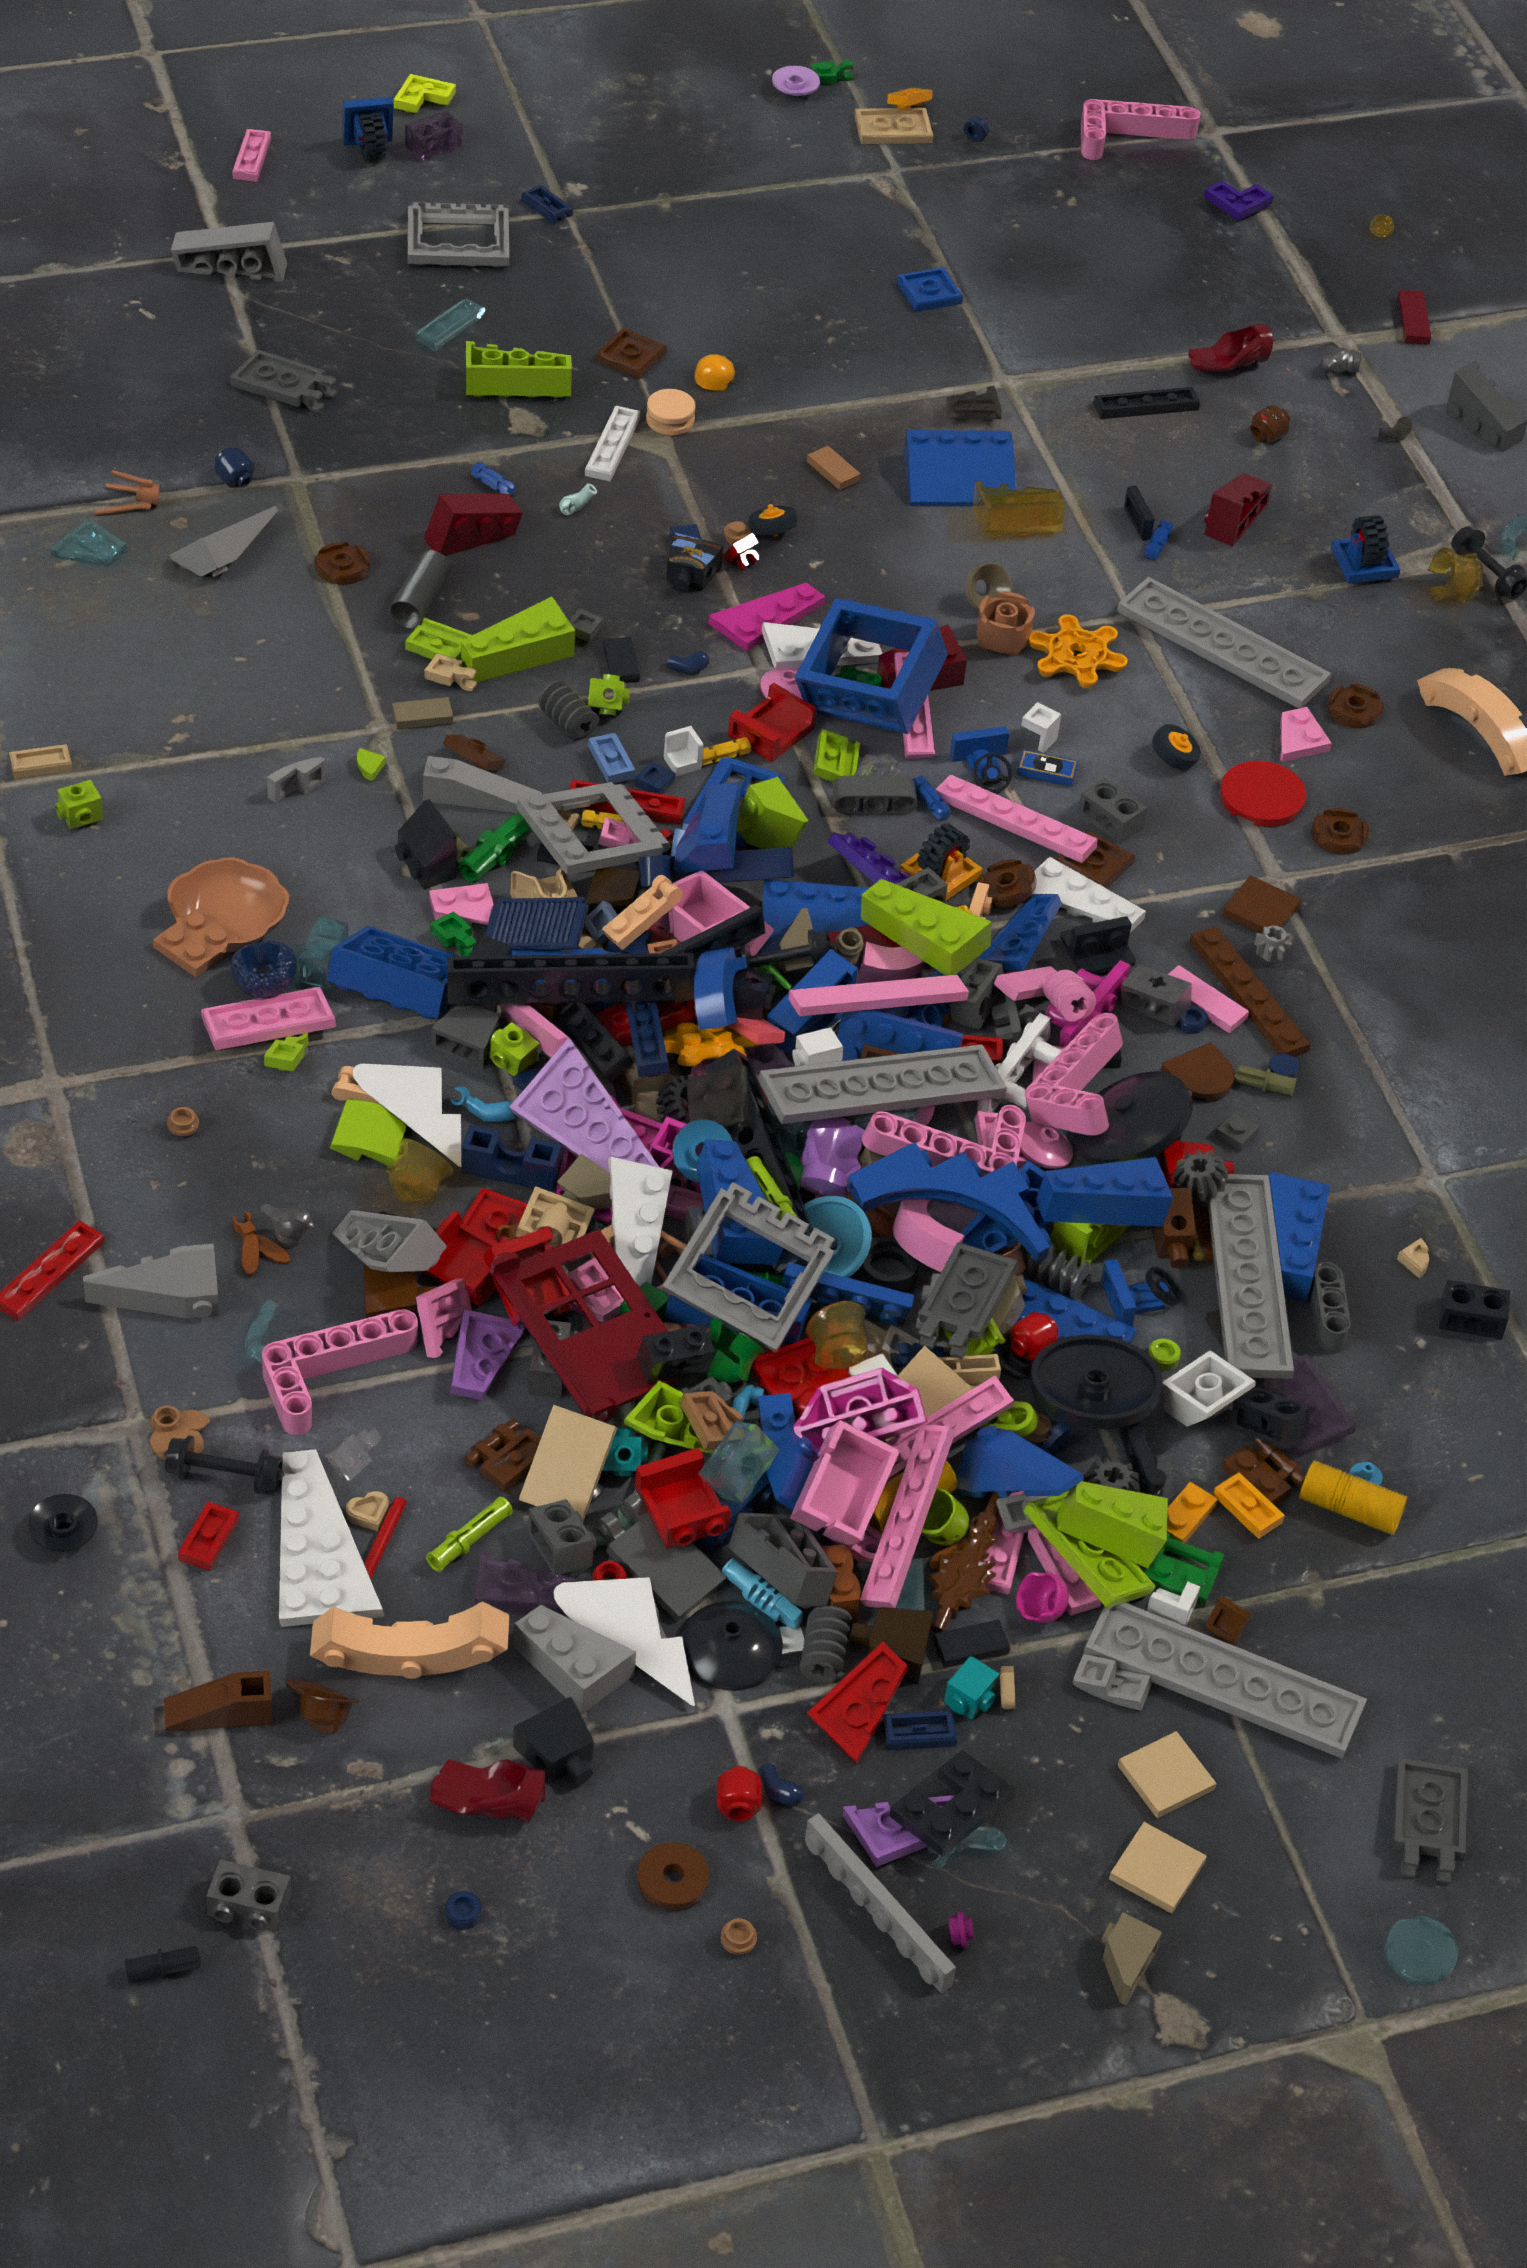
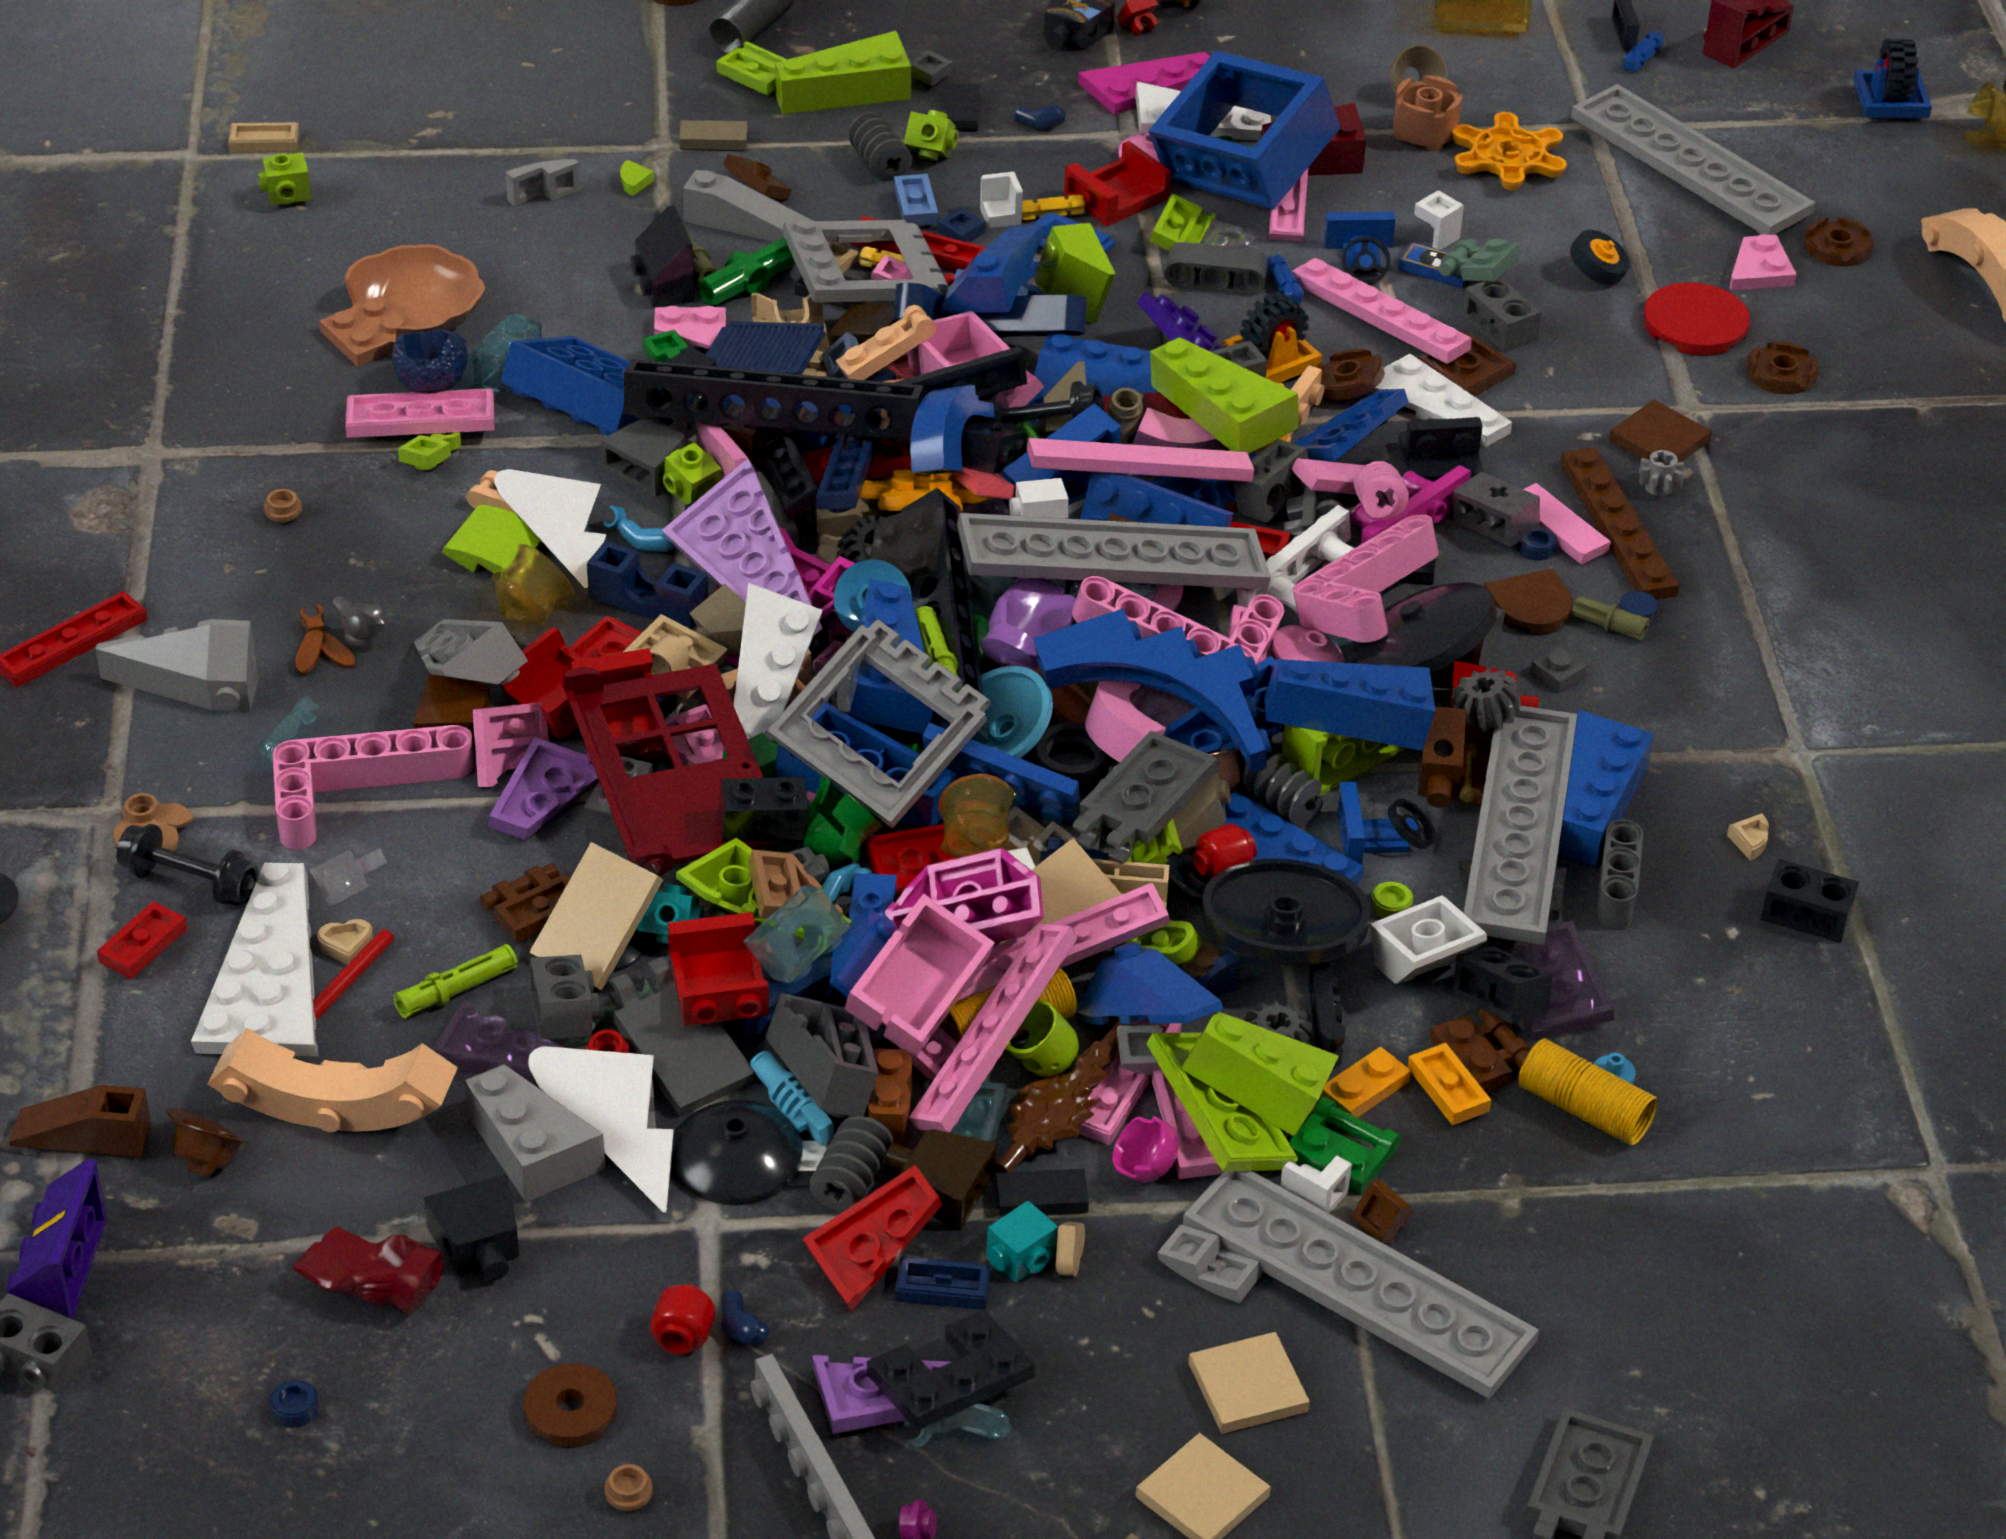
camera: 15 degrees right, 5 degrees down
tan plate [424,654,477,691] -> none
none -> dark purple slope [6,1159,108,1319]
none -> sand green plate [1439,238,1520,281]

